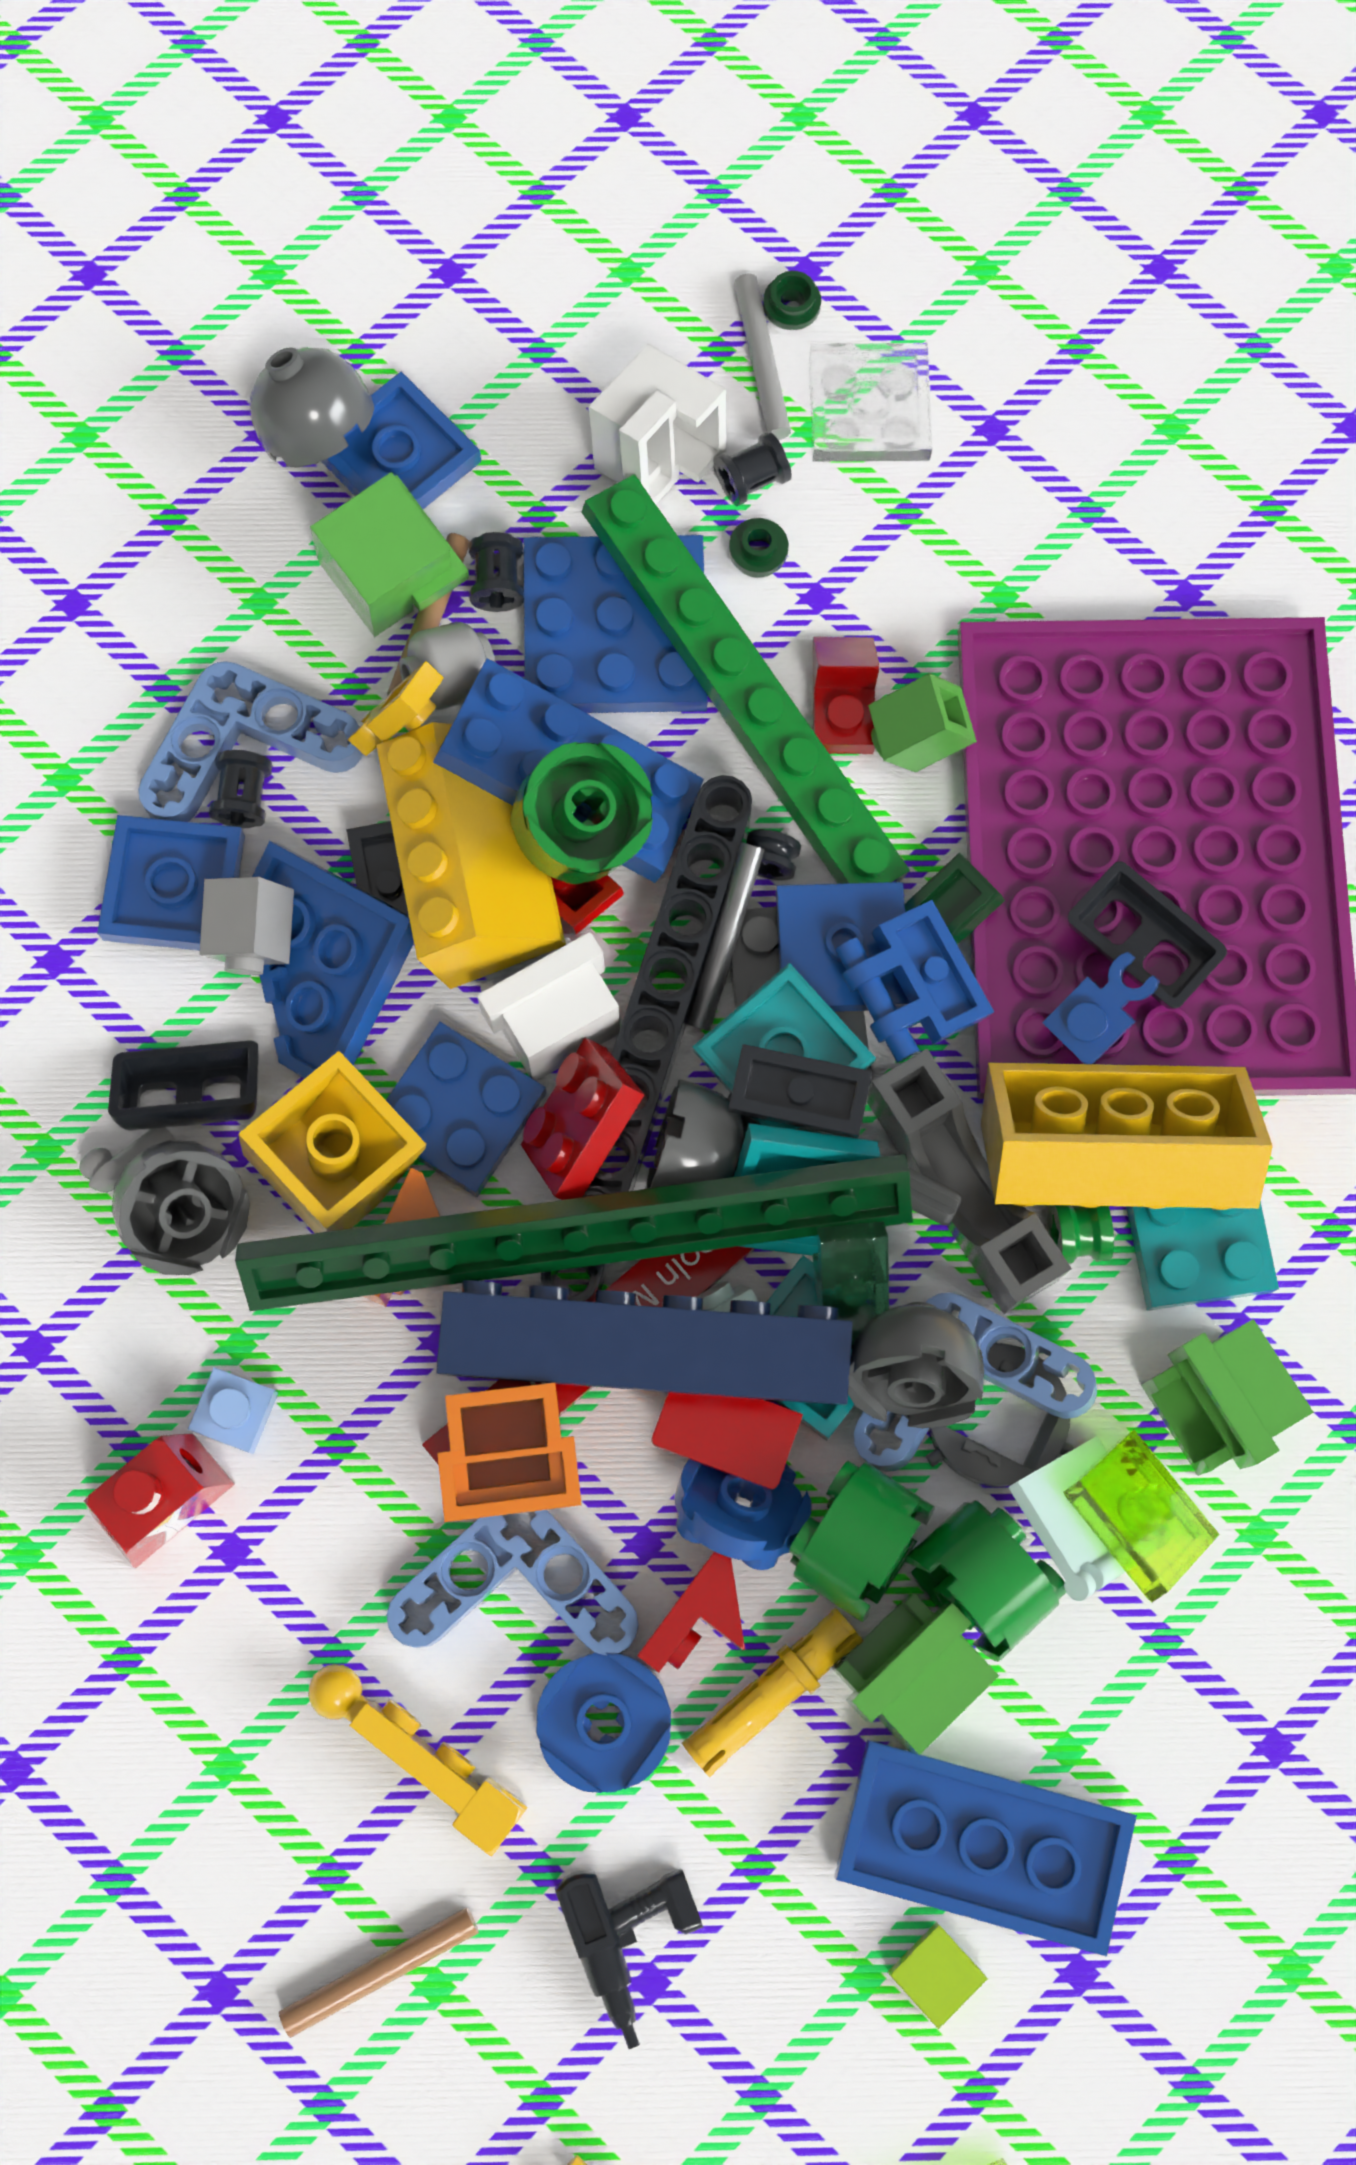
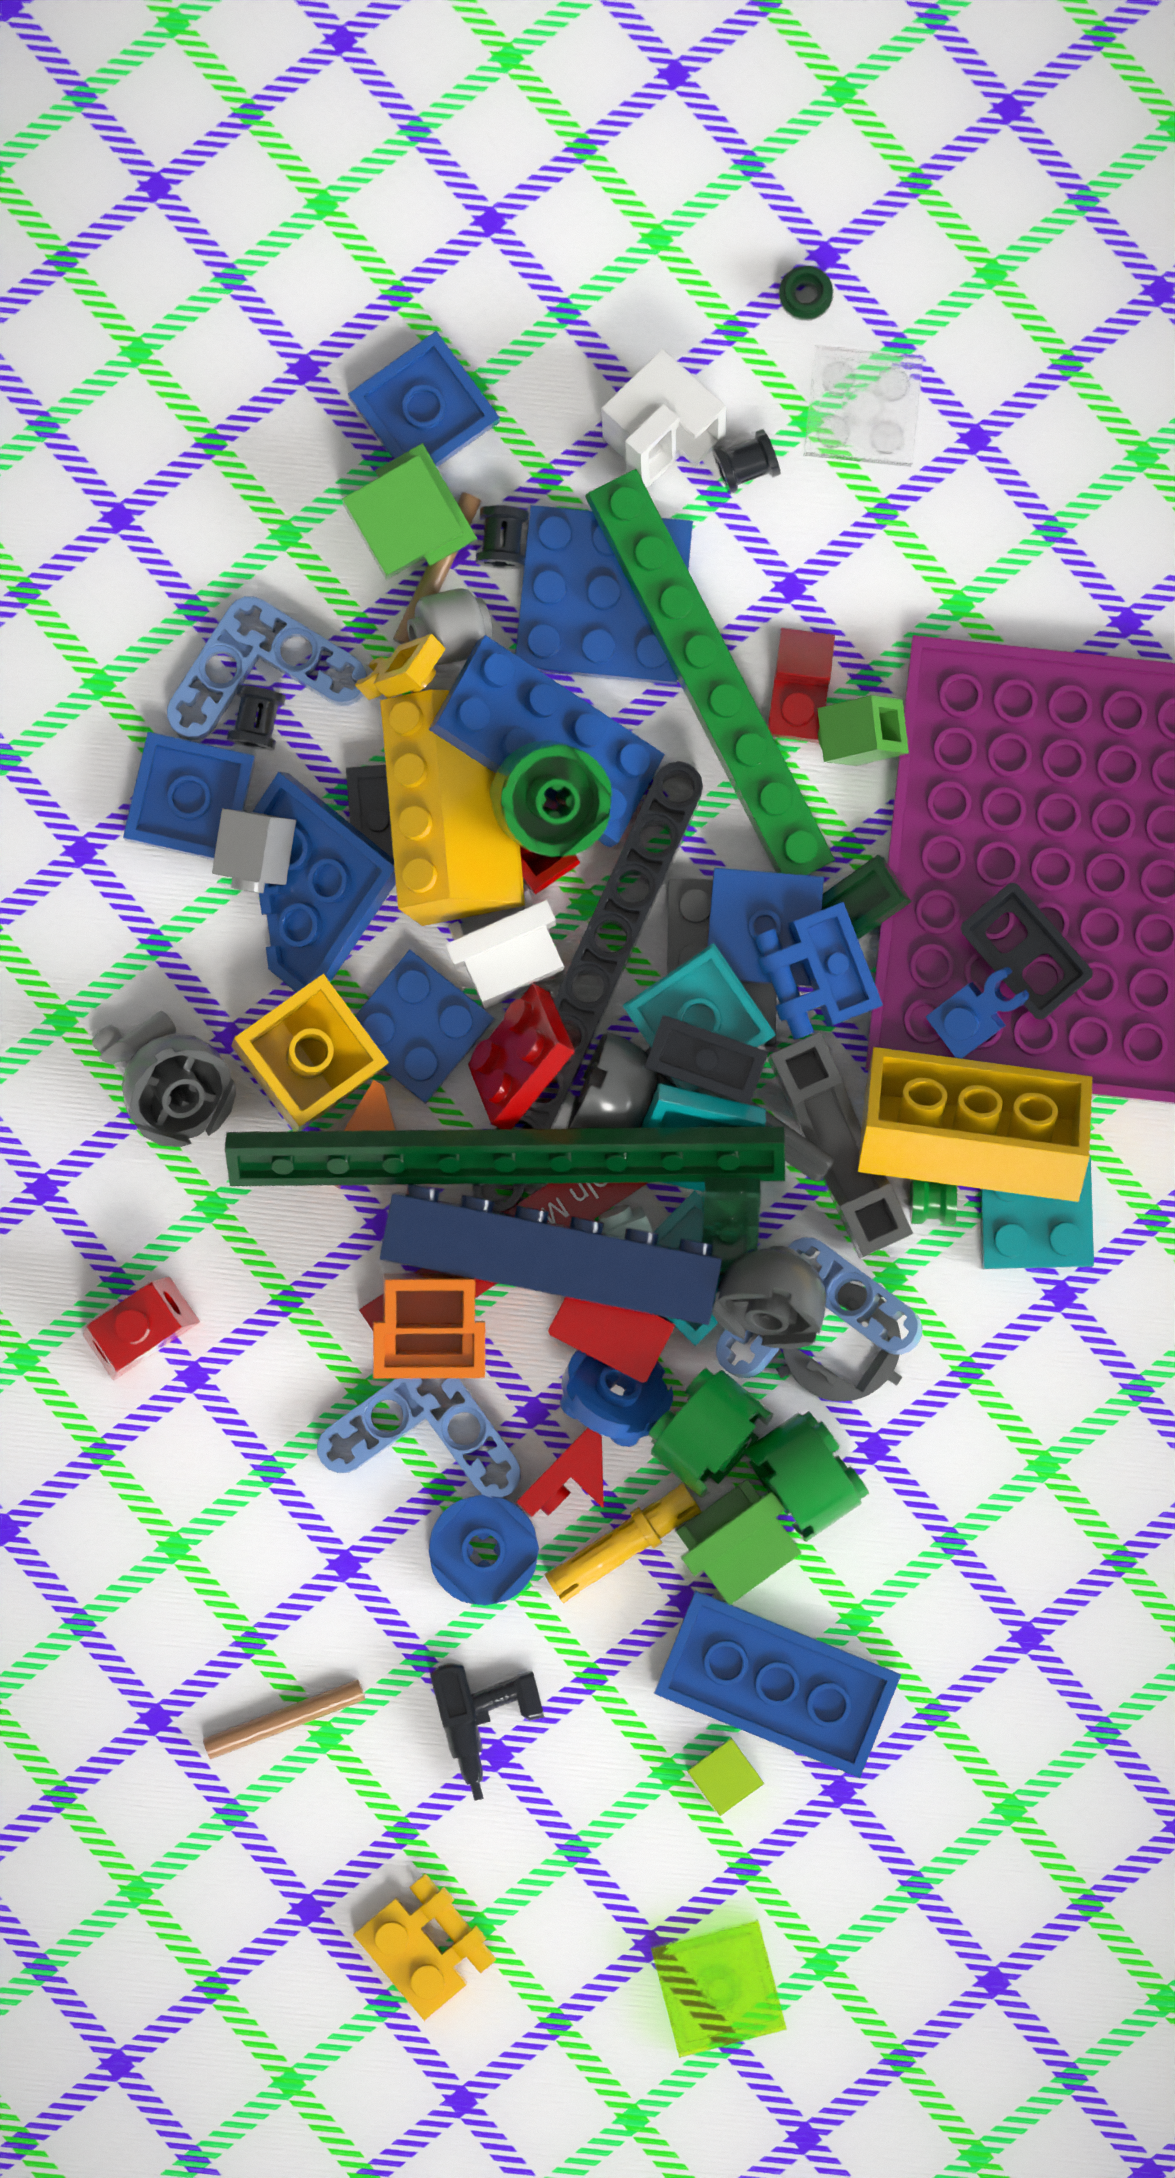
camera: 10 degrees right, 10 degrees up
black piece [108,1040,259,1131] -> none
light blue plate [188,1367,278,1454] -> none
dark grey cylinder [250,347,375,468] -> none
yellow plate [308,1664,528,1857] -> none
flat silver bar [686,842,764,1031] -> none
dark green plate [729,518,789,578] -> none
light grey bar [734,274,791,440] -> none
black bush [746,829,802,881] -> none
light aqua piece [1008,1436,1166,1601] -> none
clear neon green plate [1063,1429,1220,1603] -> none
bright green plate [1141,1319,1314,1476] -> none

